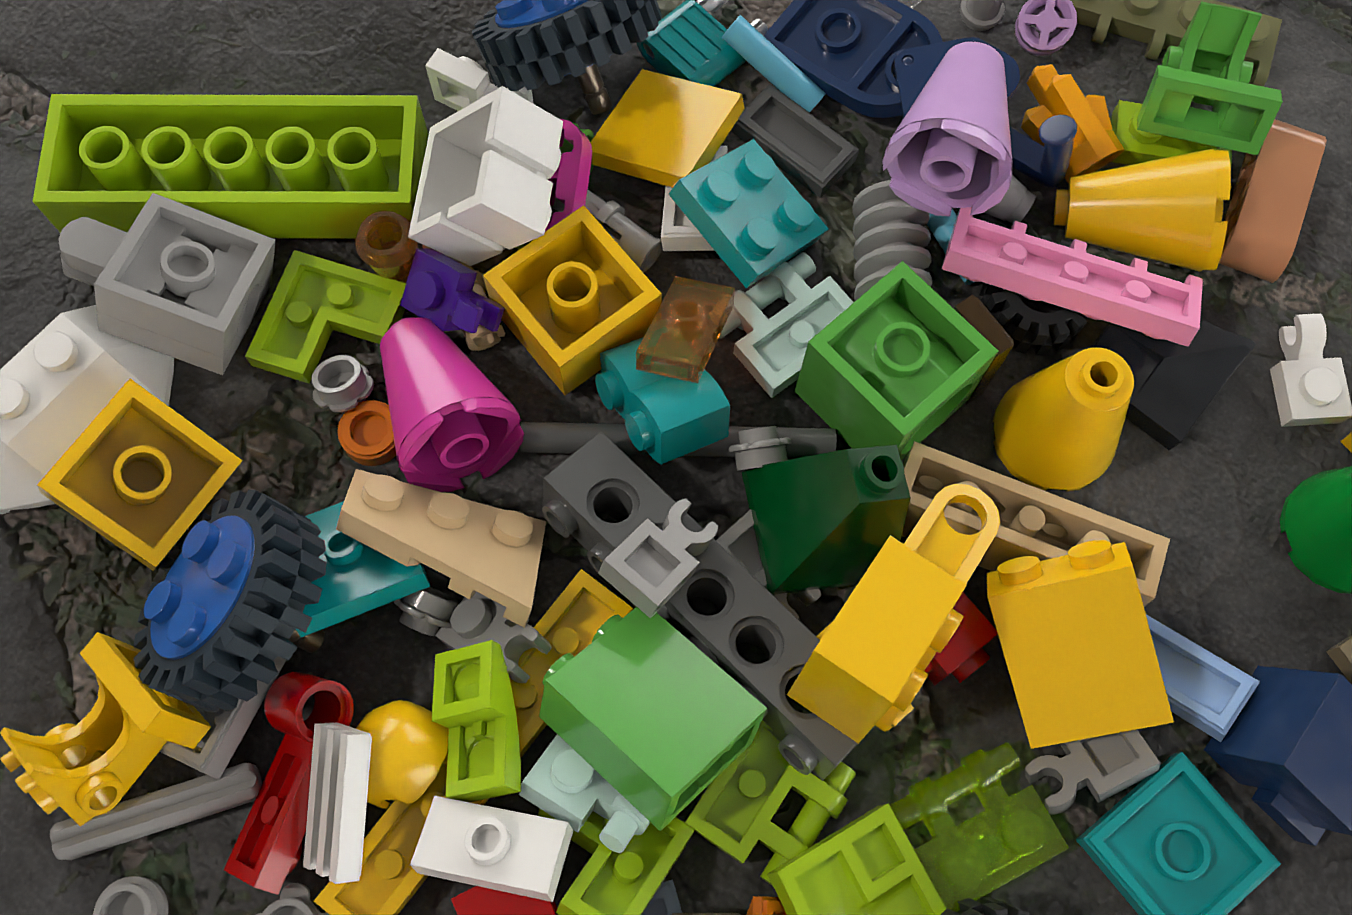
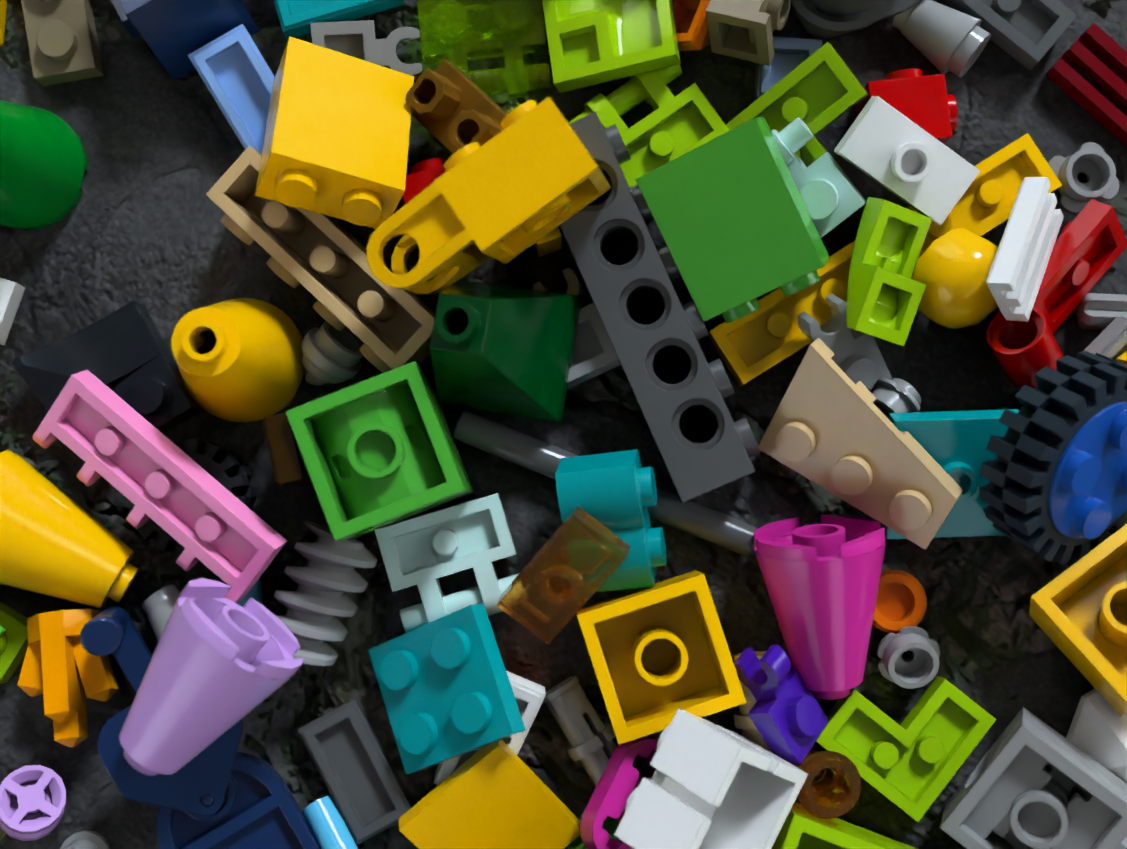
camera: 160 degrees left, 15 degrees up
light grey plate [598,499,718,619] -> none
light grey plate [729,426,792,471] -> none
none -> light grey plate [301,321,363,386]
none -> pearl gold hips [405,58,507,154]

